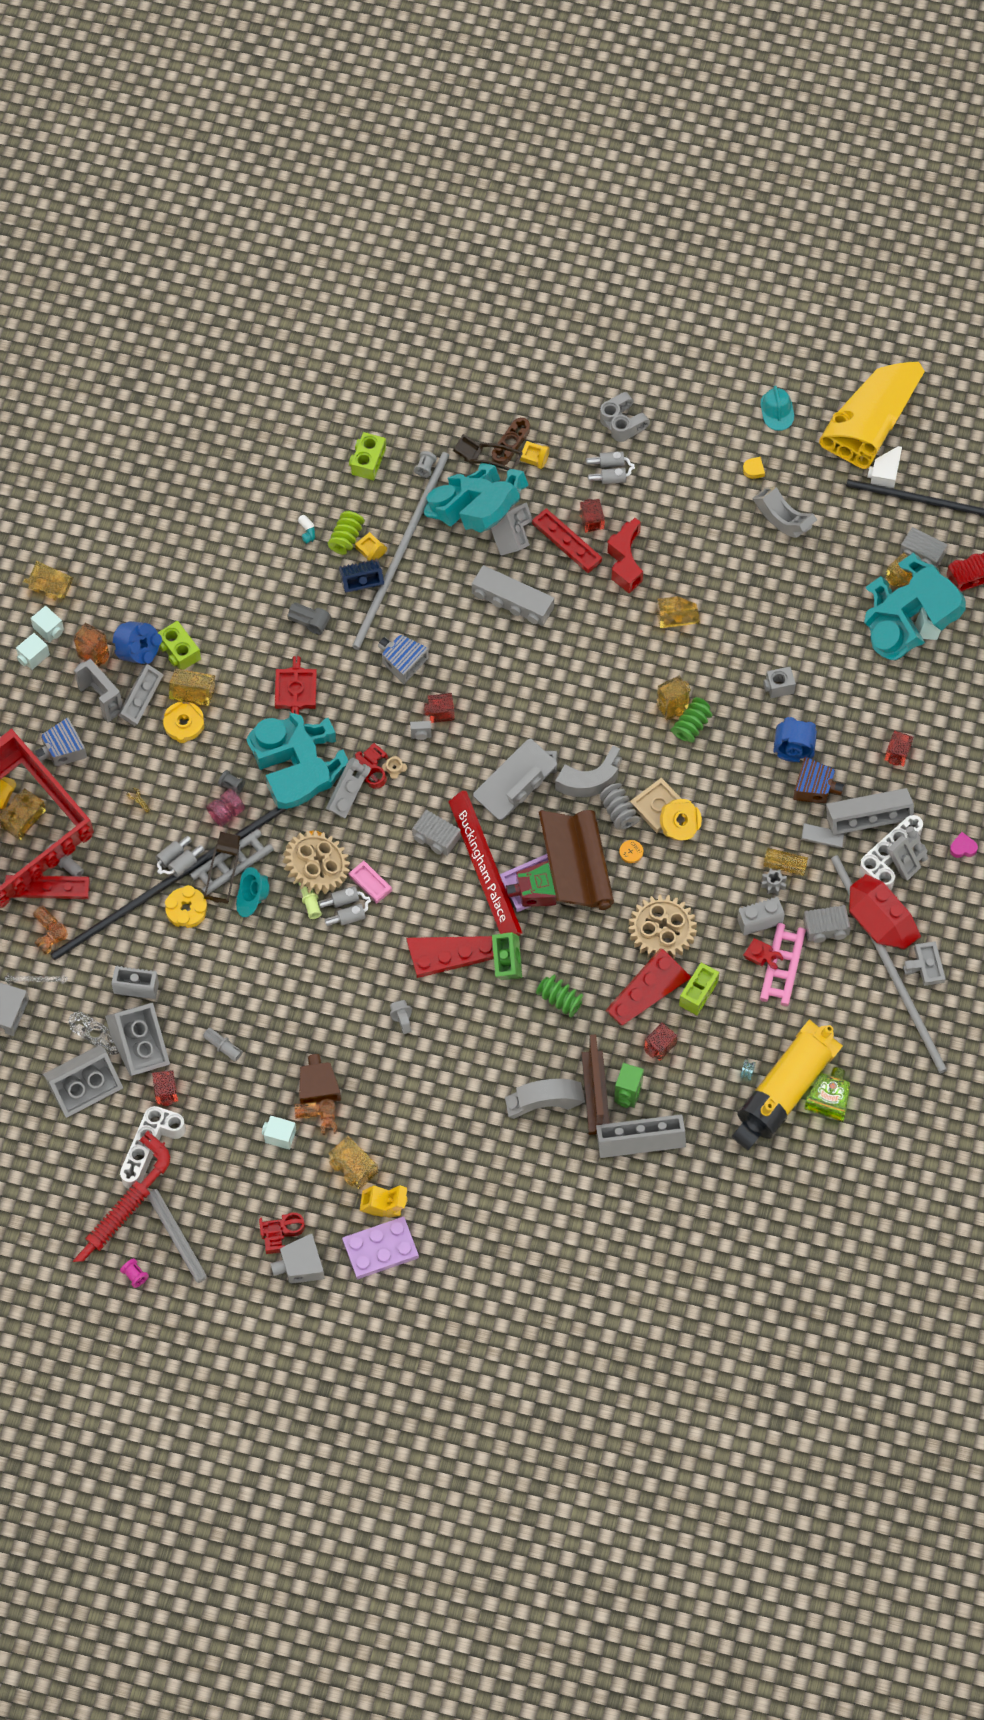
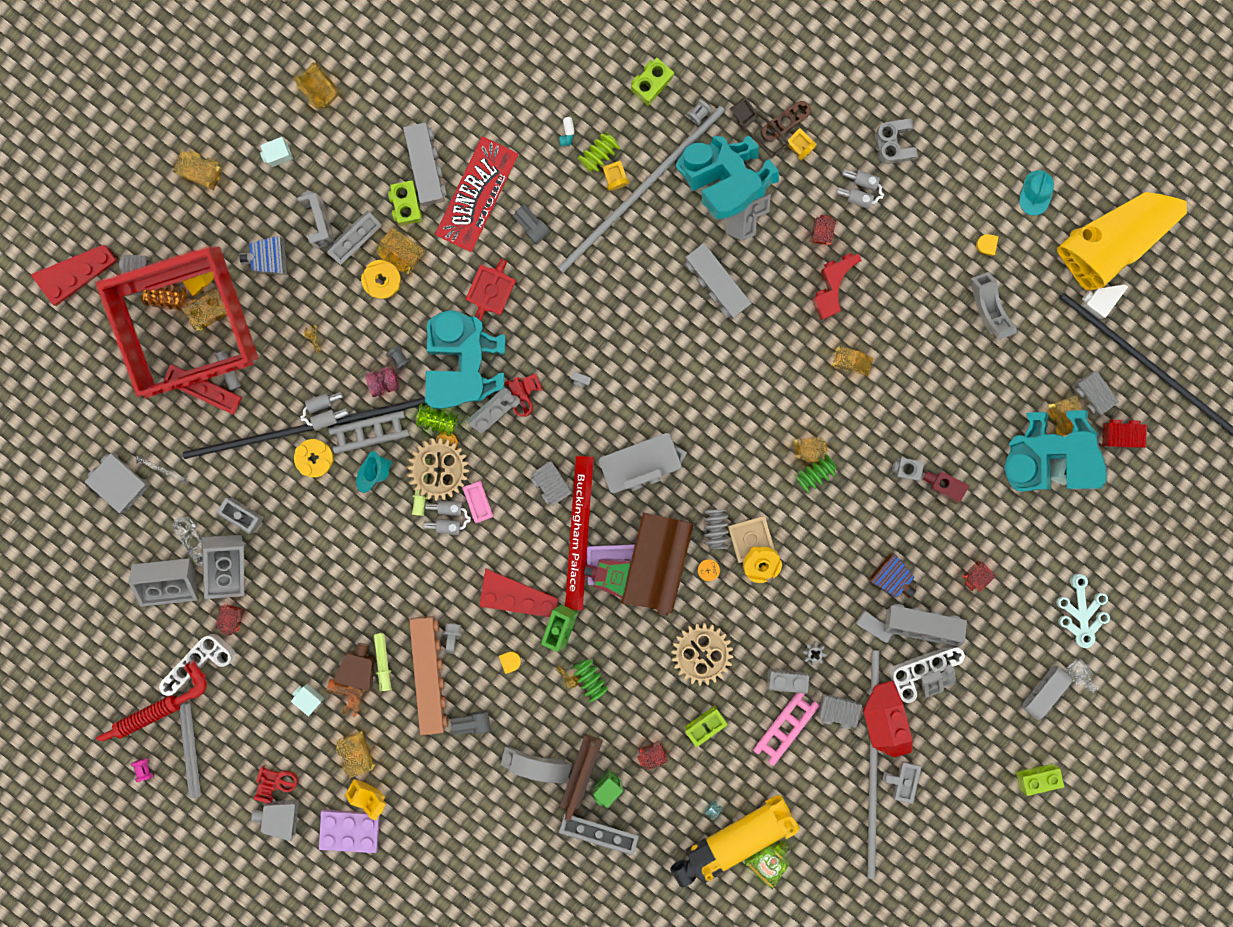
camera: 20 degrees right, 25 degrees up
light aqua brick [31,606,64,643] -> none
clear orange bar [33,905,68,954] -> none
clear orange brick [73,622,109,668] -> none
blue brick [113,621,162,664] -> none
light grey axle [203,1028,243,1062] -> none
dark brown piece [204,831,240,904] -> none
dark blue brick [339,558,384,593] -> none
light grey torso [378,635,429,684] -> none
tan plate [382,756,407,779] -> none
clear red brick [424,693,455,723] -> none
red plate [532,508,602,573] -> none
light grey arch [555,745,622,798] -> none
red wing [605,948,691,1025] -> none
red plate [743,938,784,970] -> none
clear yellow axle [763,848,808,876] -> none
blue brick [773,717,817,762] -> none
dark pink tile [950,832,978,858] -> none
none -> yellowish green axle [374,633,392,691]
none -> light grey brick [403,122,447,206]
none -> nougat brick [409,616,448,735]
none -> clear neon green piece [416,403,459,437]
none -> sticker [435,136,519,253]
none -> dark grey piece [451,711,491,735]
none -> yellow tile [499,651,521,674]
none -> clear yellow hand [555,666,580,689]
none -> dark red torso [922,470,970,504]

